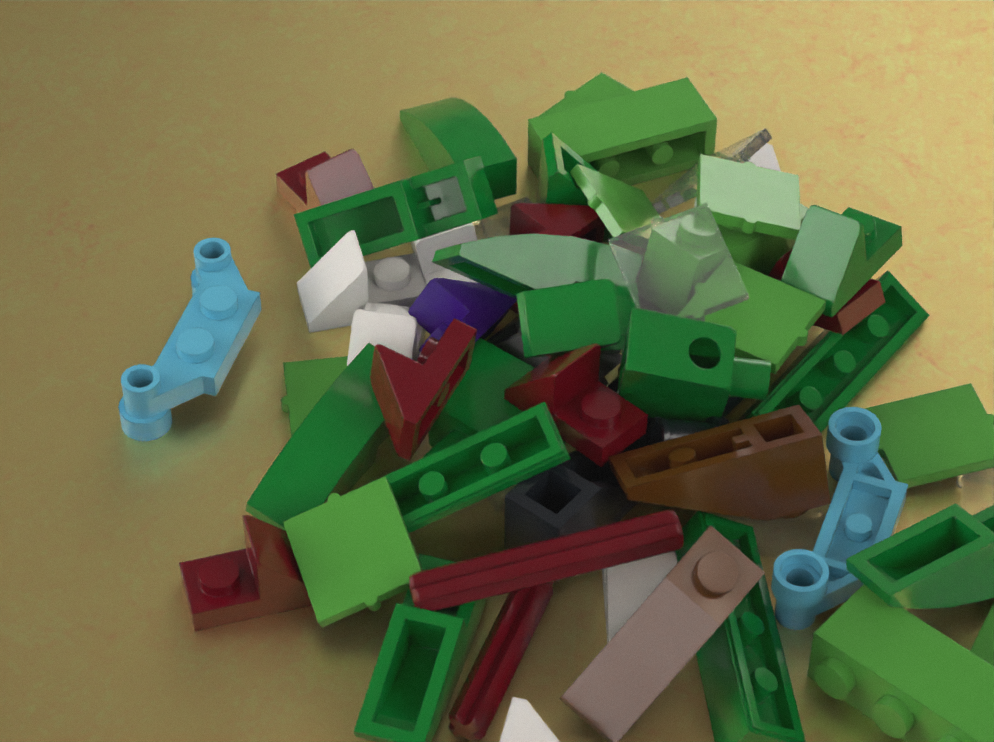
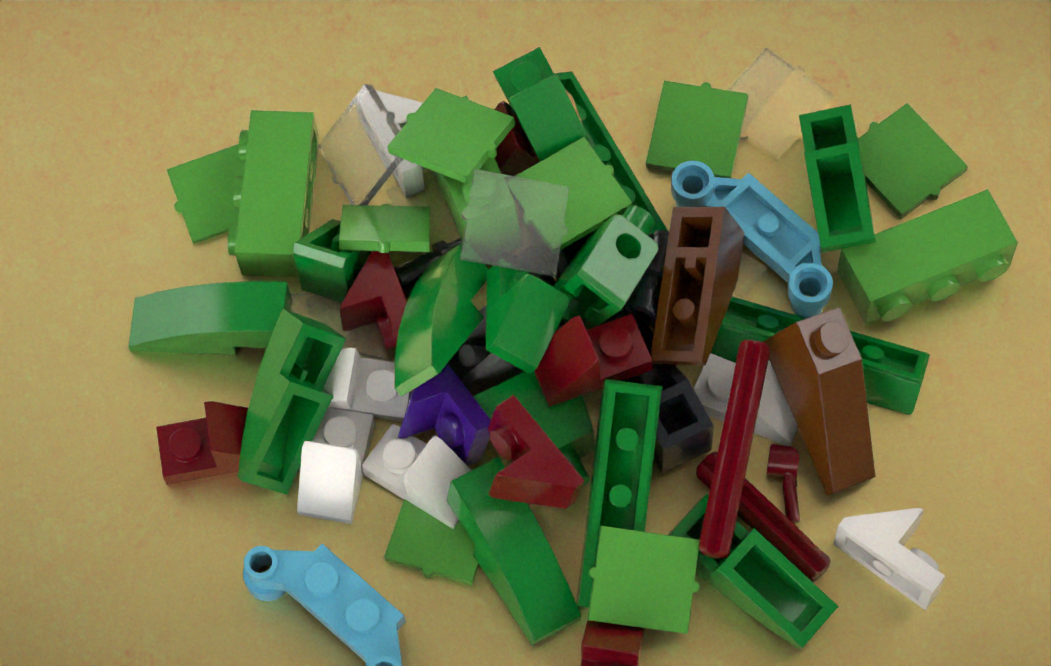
camera: 60 degrees left, 20 degrees up
none -> dark red hand [766,444,801,523]

